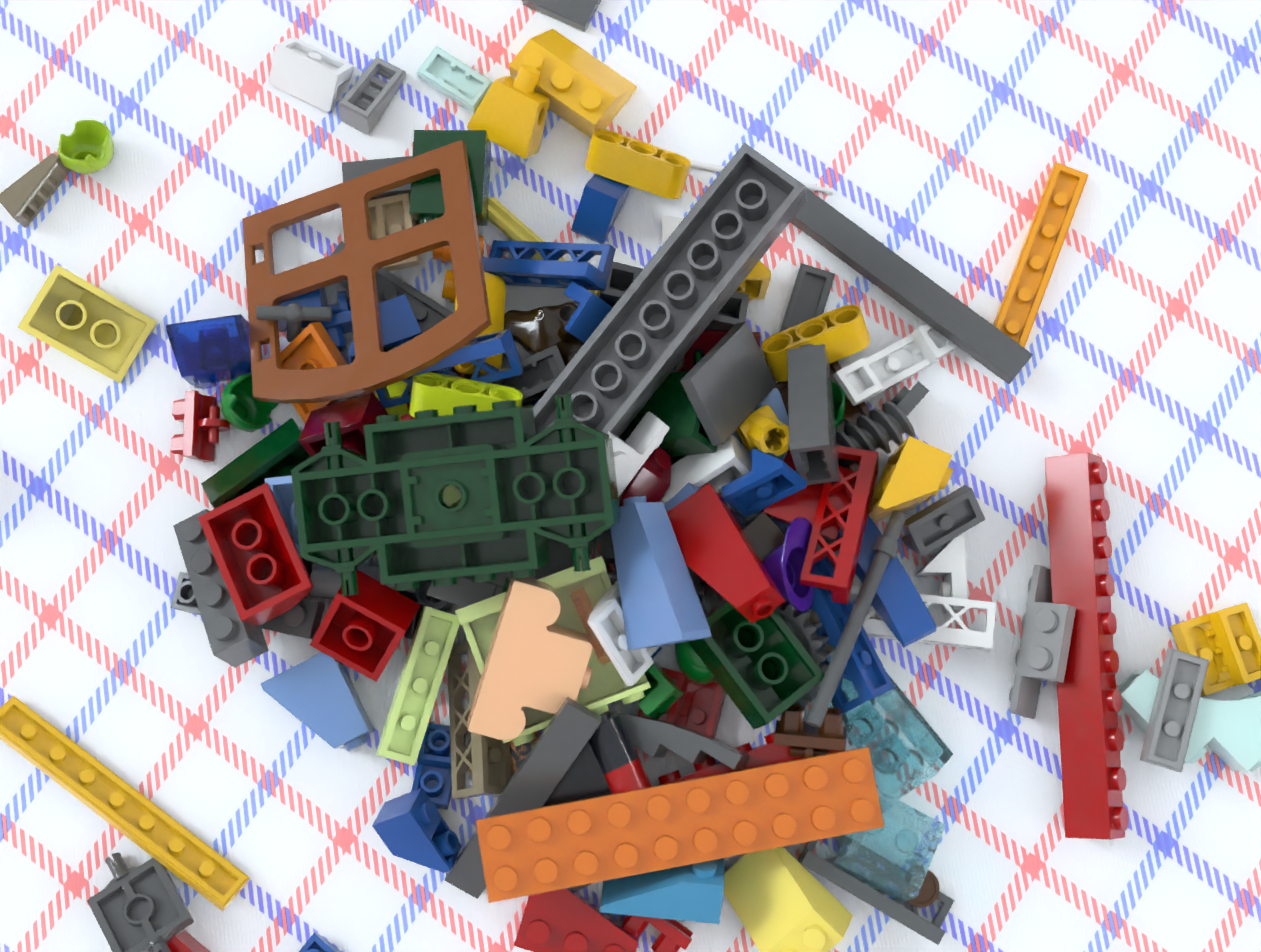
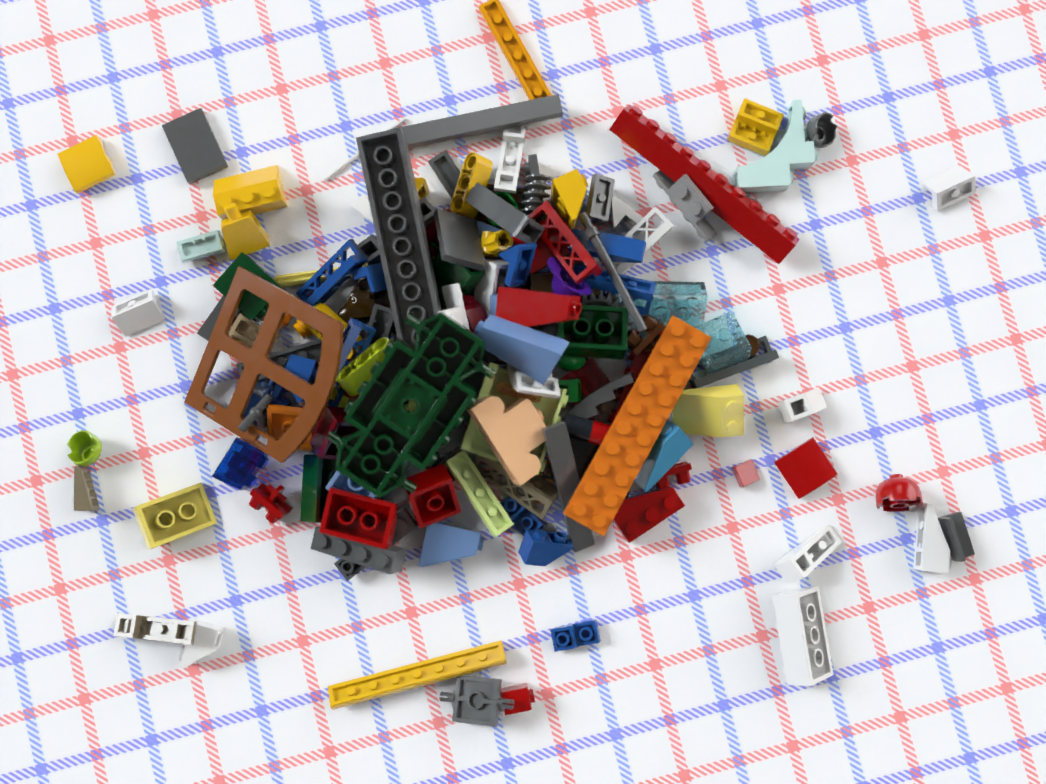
camera: 55 degrees left, 5 degrees up
green hair [221,372,278,433] -> none
light grey slope [338,56,406,135] -> none
blue slope [571,174,632,244] -> none
yellow beam [584,129,691,199] -> none
light grey tile [1140,649,1209,772] -> none

